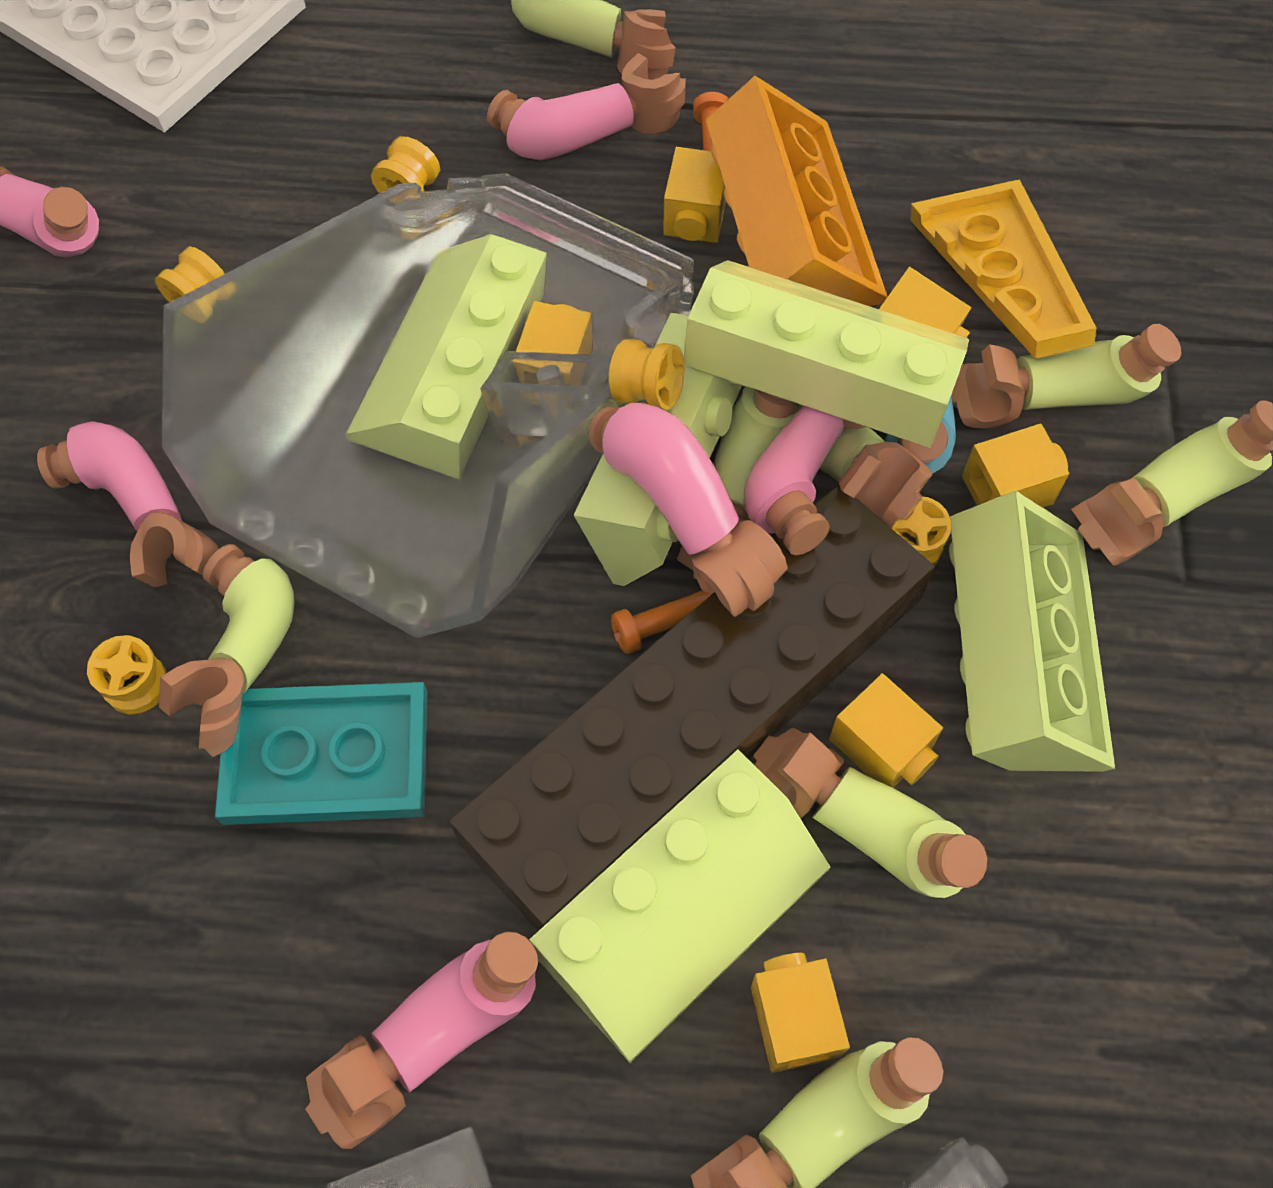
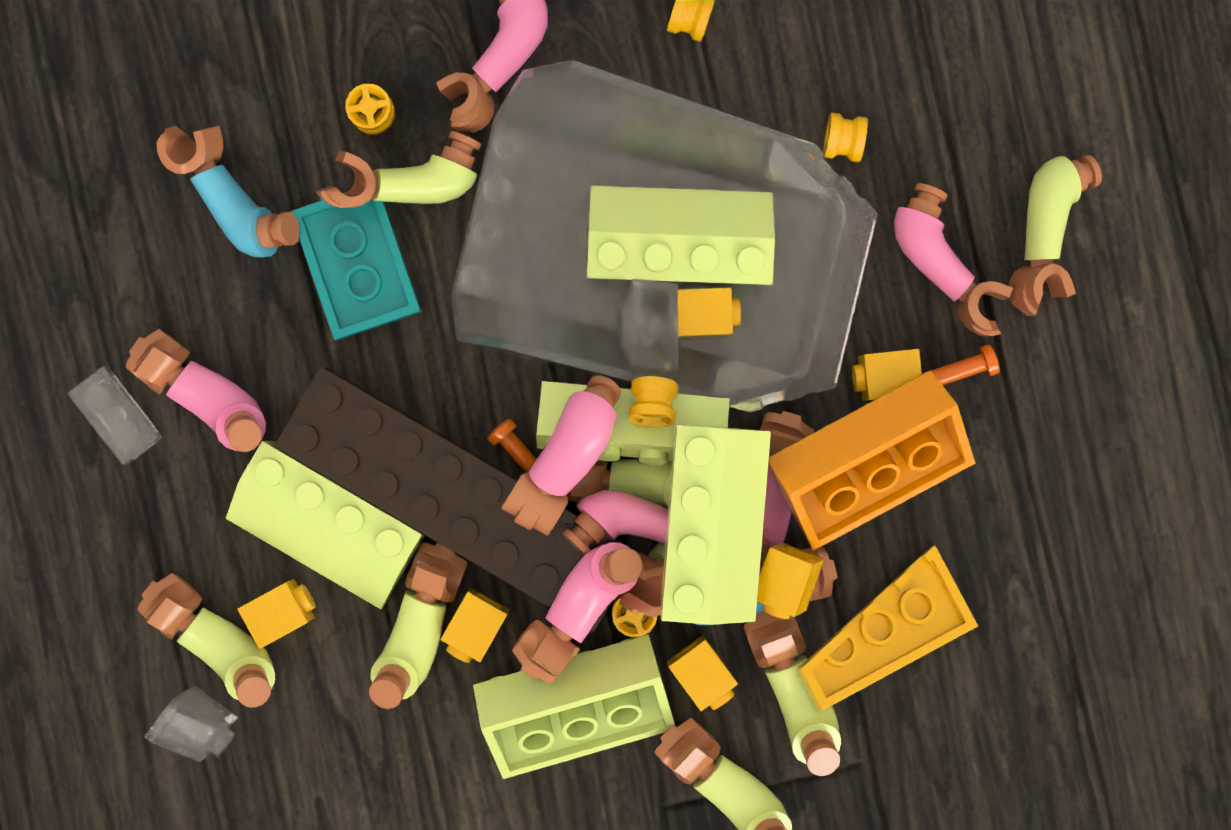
camera: 80 degrees right, 25 degrees up
none -> piece [157,126,300,257]
none -> piece [512,543,643,683]

